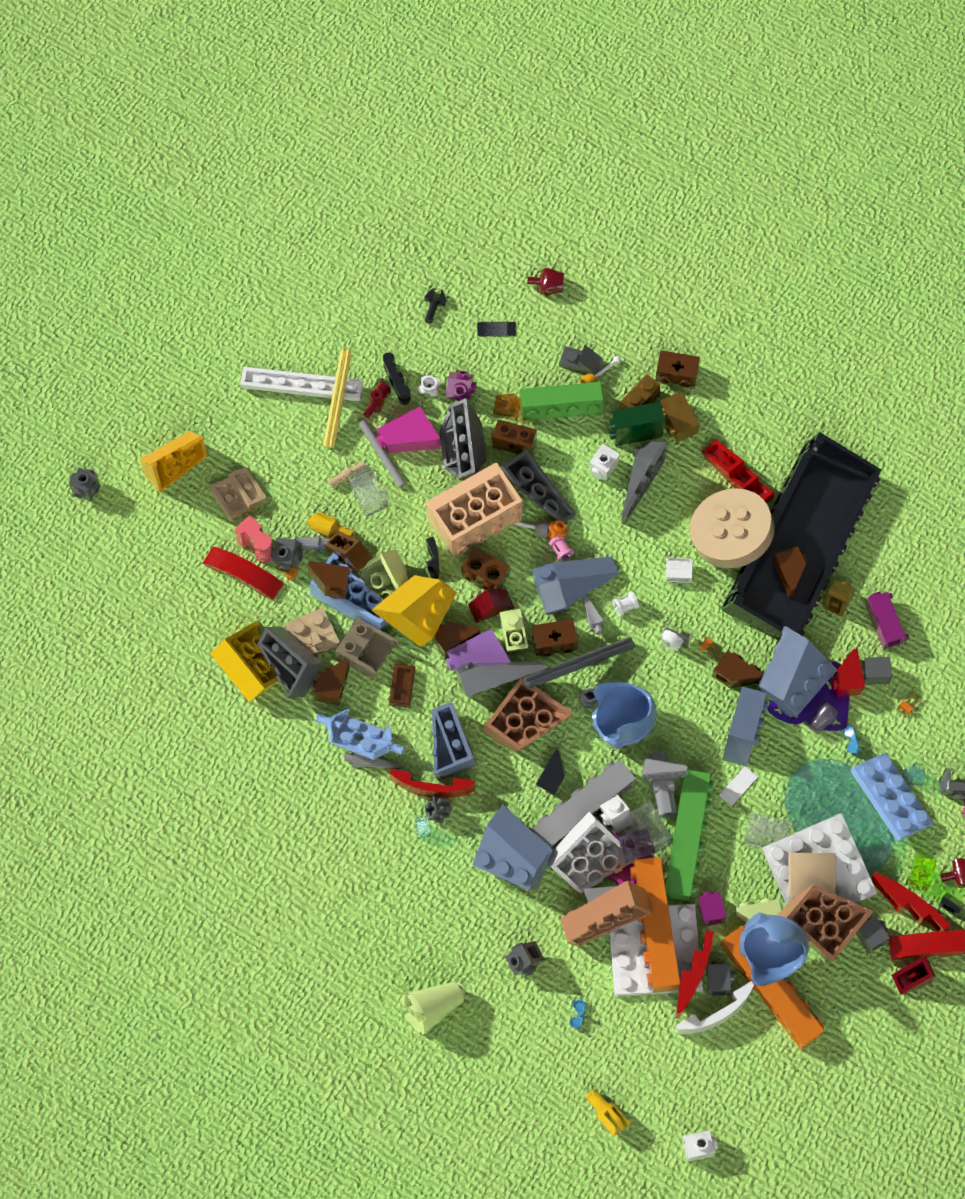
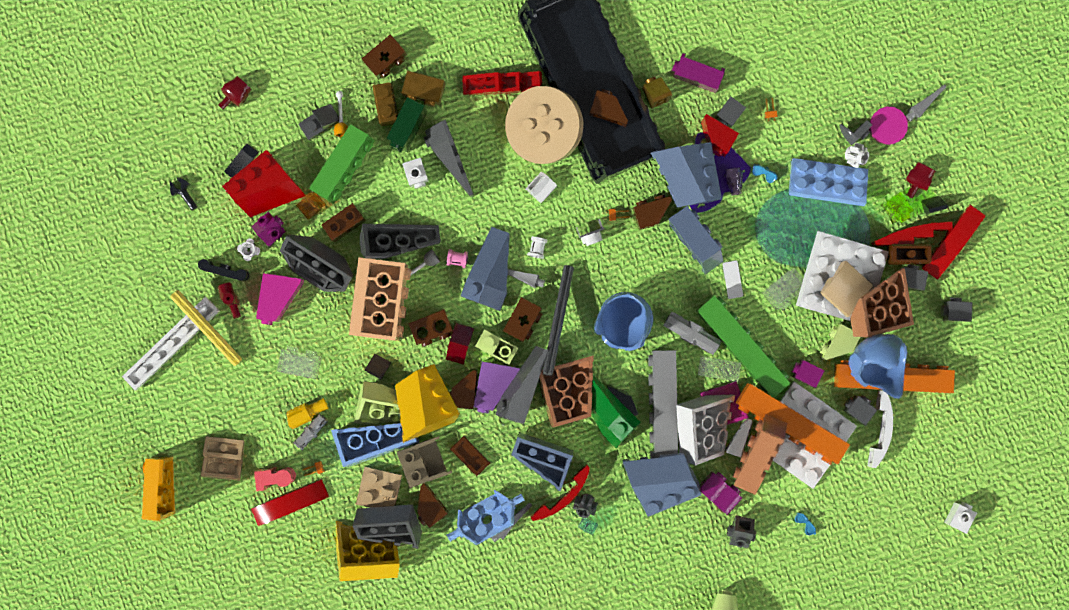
camera: 50 degrees left, 20 degrees up
dark grey brick [69,468,100,502] -> none
dark grey brick [271,538,303,570] -> none
reddish brown slope [308,561,350,599] -> none
reddish brown brick [324,531,372,572] -> none
tan bar [328,461,367,488] -> none
light grey bar [359,420,406,488] -> none
black slope [426,536,440,579] -> none
orange plate [547,521,569,540] -> none
dark grey pin [579,689,596,708] -> none
yellow arm [586,1089,631,1137] -> none
white brick [600,795,633,834] -> none
clear purple brick [618,827,656,863] -> none
light grey slope [642,758,688,780] -> none
red slope [675,930,714,1019] -> none
dark red slope [892,956,936,995] -> none
clear light blue piece [902,763,925,786] -> none
none -> red wedge [222,149,306,218]
none -> black slope [364,354,391,379]
none -> green wedge [591,375,641,449]
none -> magenta brick [700,471,742,515]
none -> white gear [845,143,869,168]
none -> reddish brown brick [887,244,932,265]
none -> dark grey brick [941,298,972,322]

